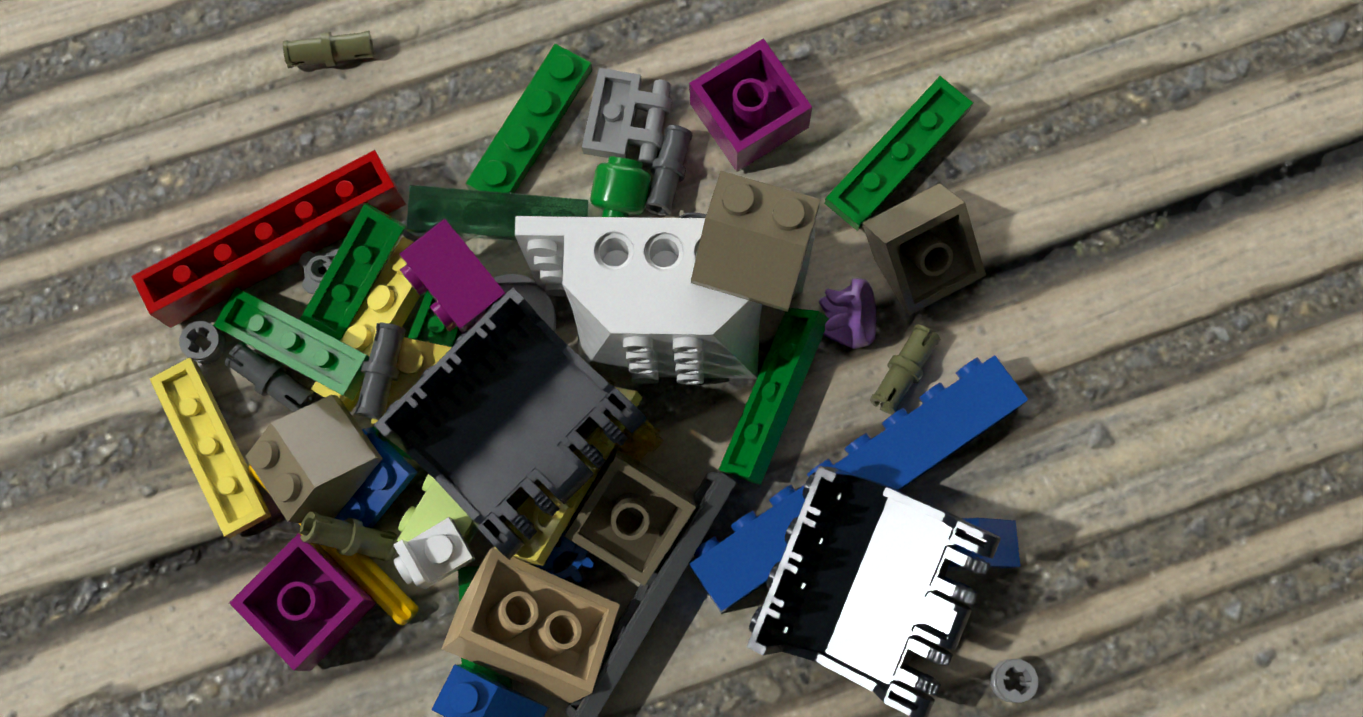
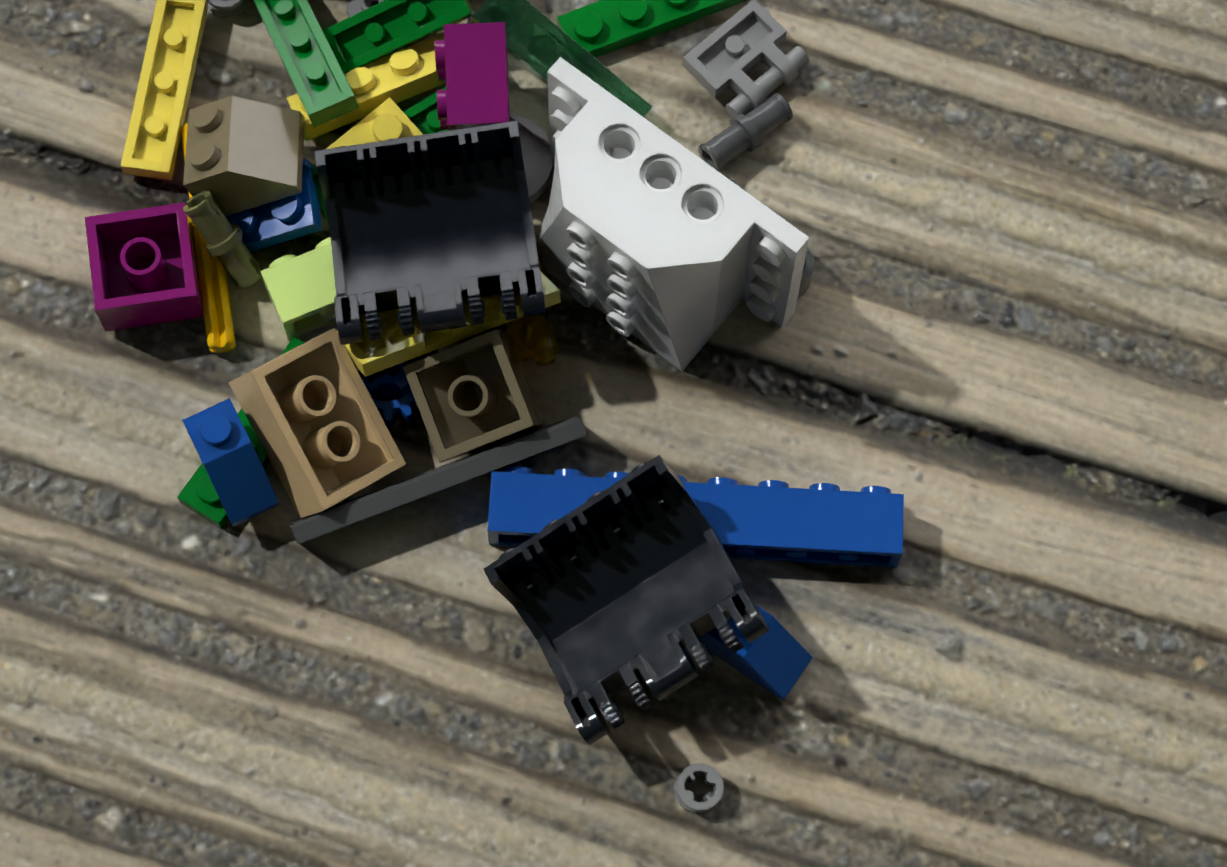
camera: 30 degrees right, 5 degrees down
dark grey pin [225,342,316,412] -> none
dark grey pin [354,322,406,420] -> none
white bracket [394,517,475,589] -> none
green head [590,156,651,217] -> none
magenta brick [689,38,812,172] -> none
dark tan slope [691,171,821,312] -> none
green plate [718,307,829,485] -> none
medium lavender piece [819,278,876,349] -> none
green plate [824,76,973,231] -> none
dark tan slope [862,183,986,316] -> none
olive pin [870,324,941,415] -> none

